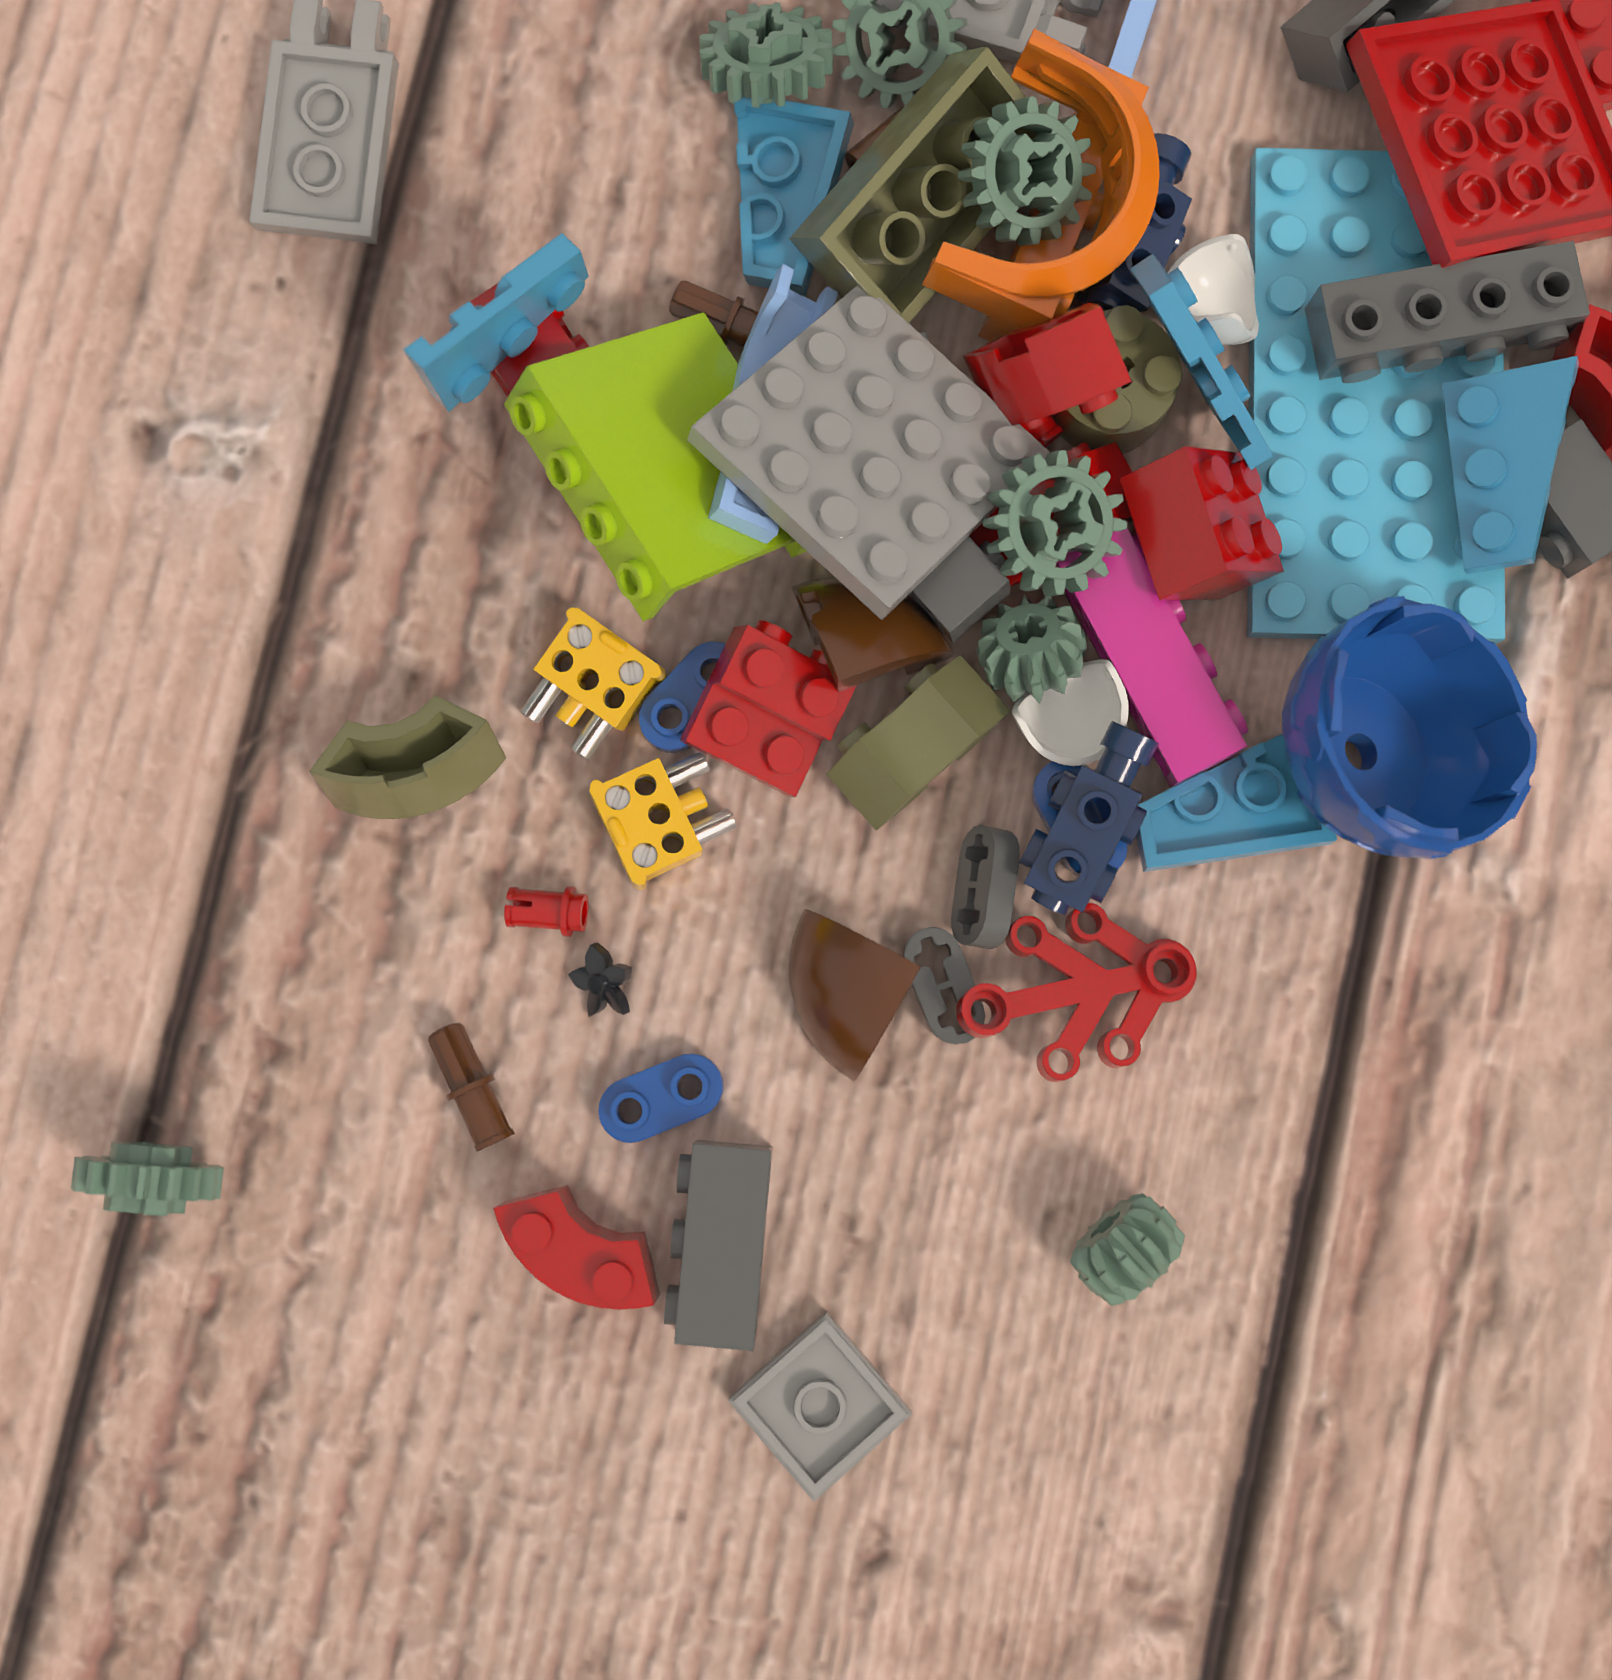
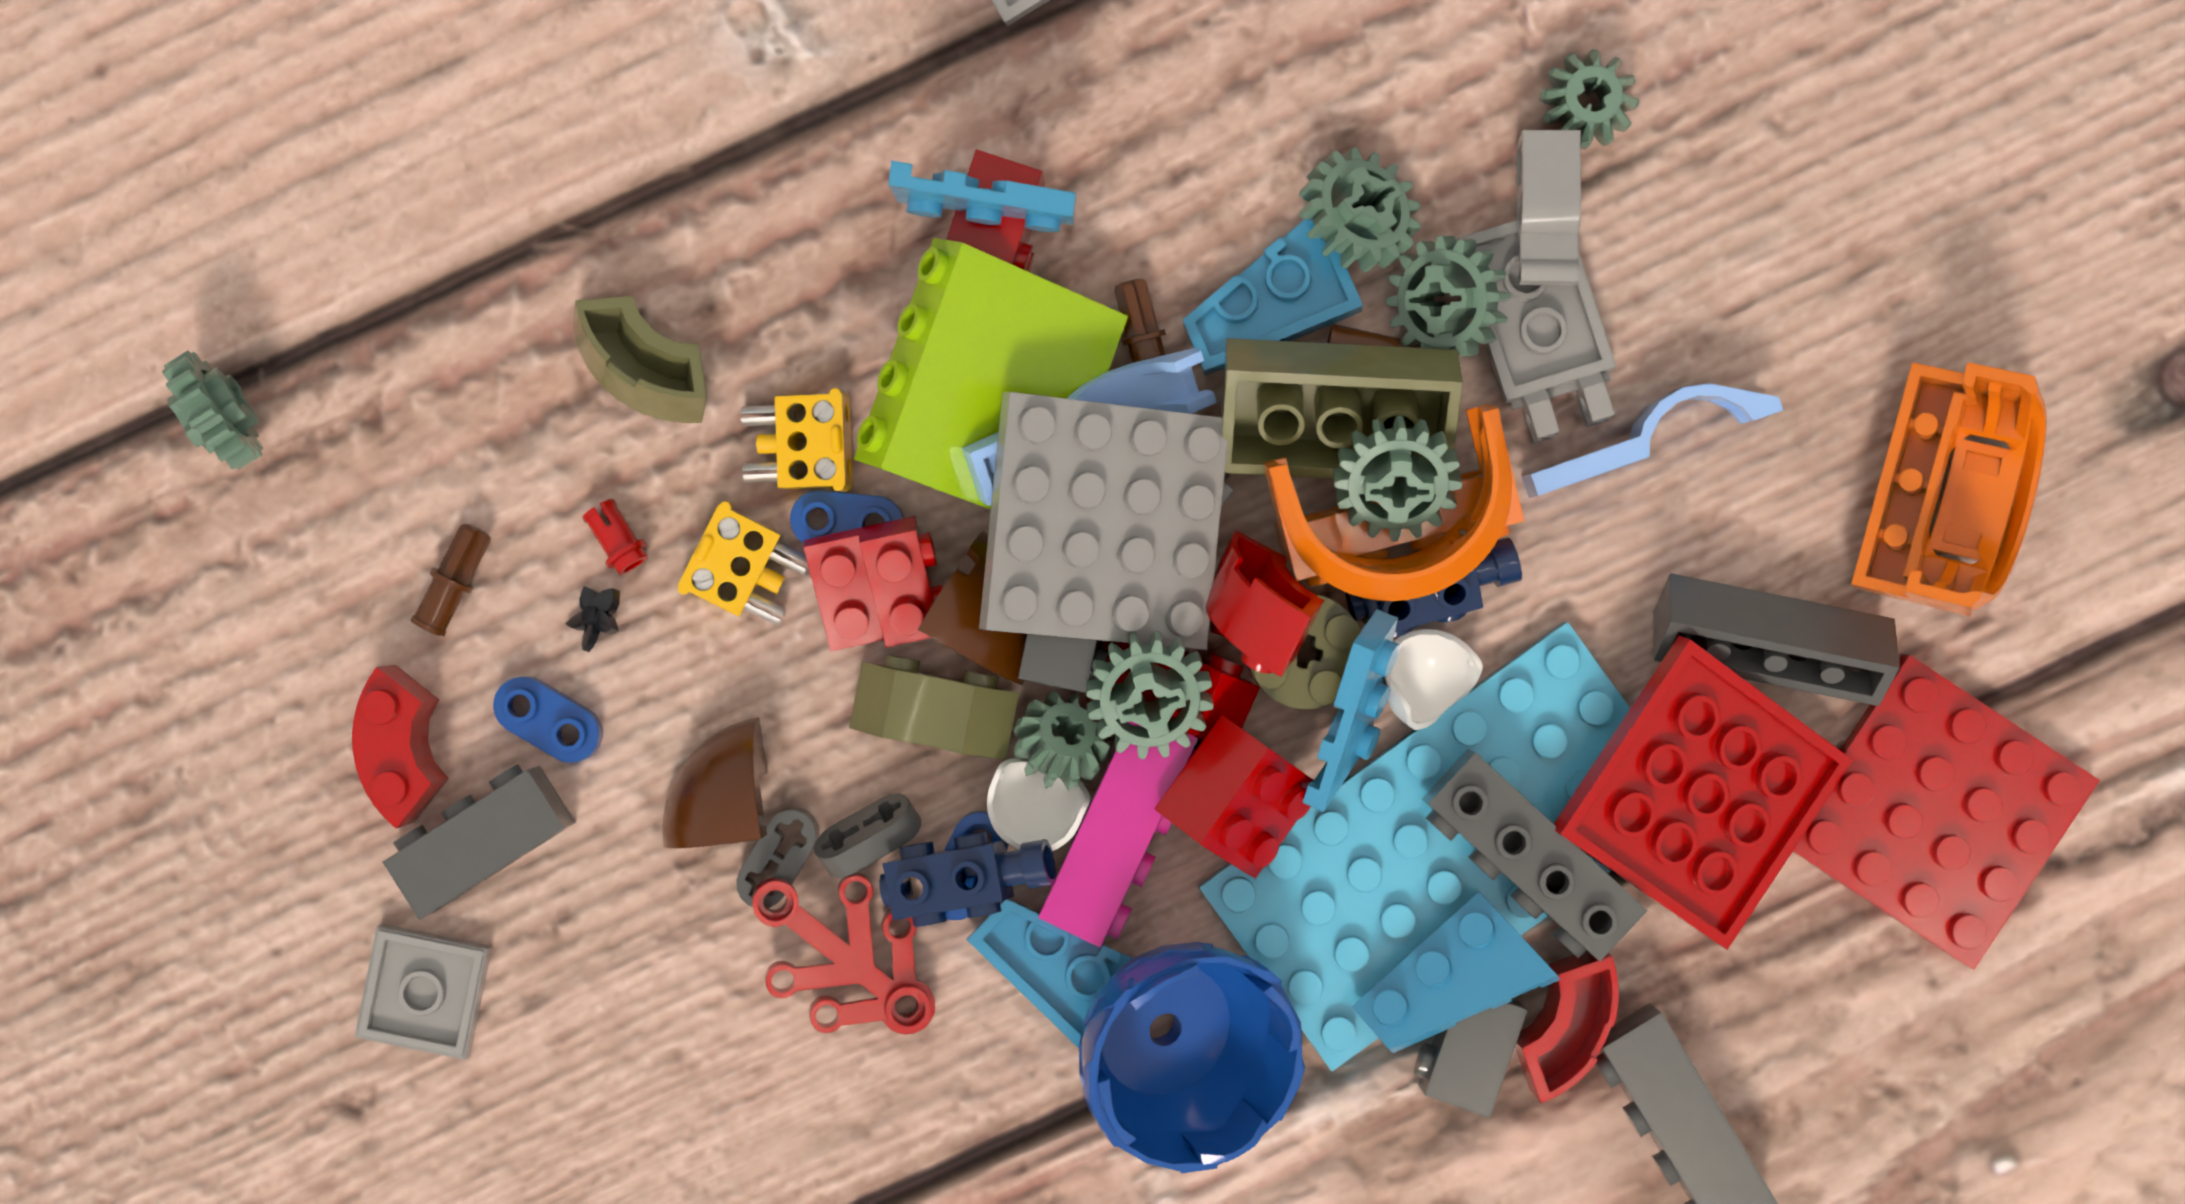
camera: 50 degrees right, 5 degrees up
sand green gear [1070,1193,1185,1306] -> none

